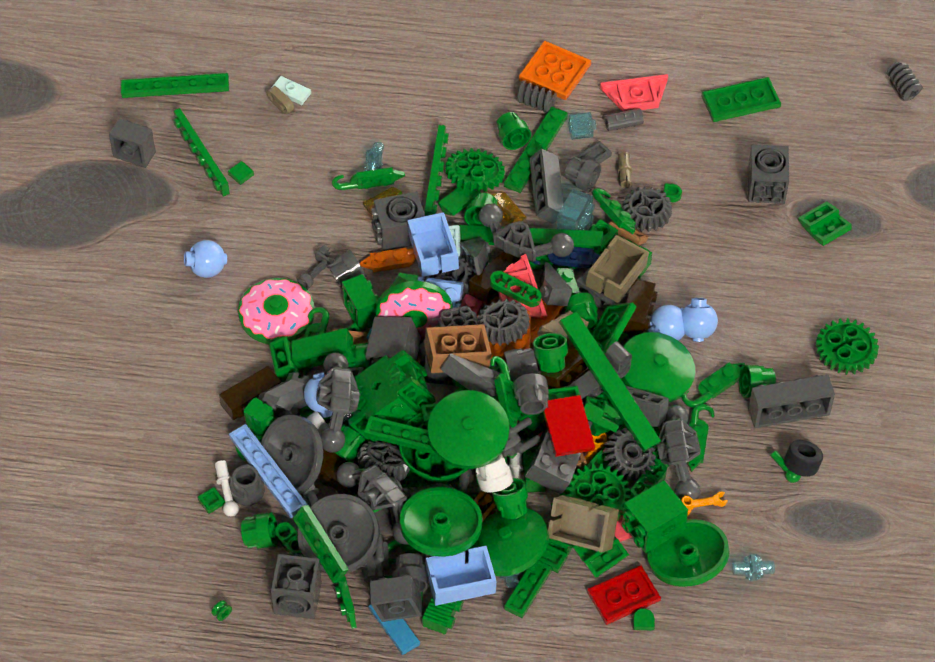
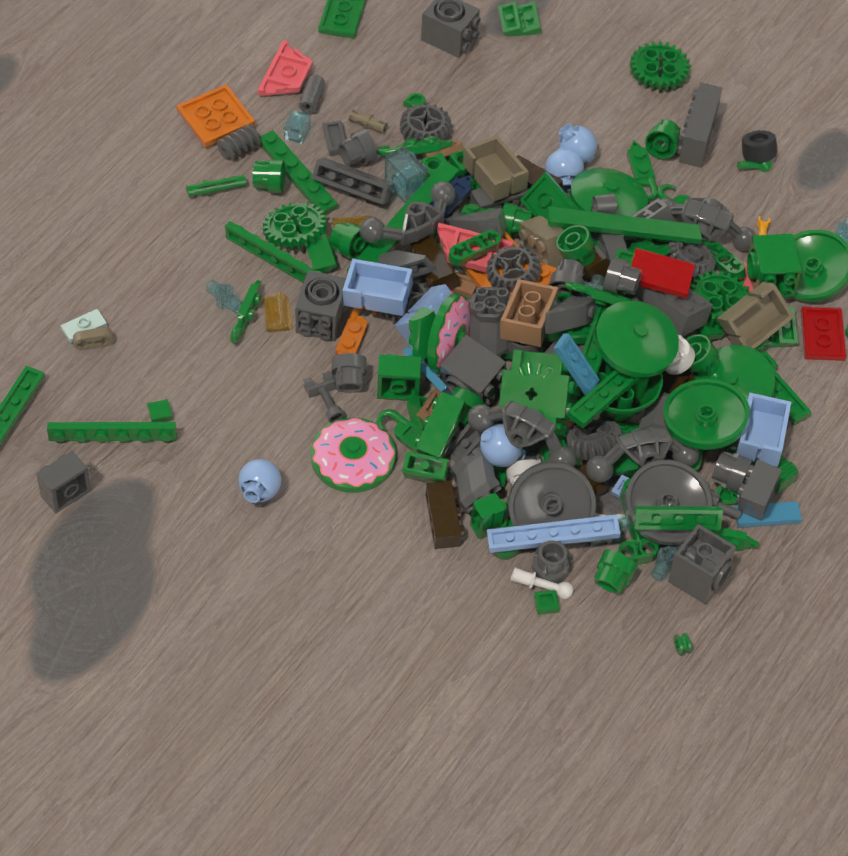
camera: 65 degrees left, 0 degrees up
none -> green pin [186,174,246,197]
none -> dark azure tile [553,333,600,395]

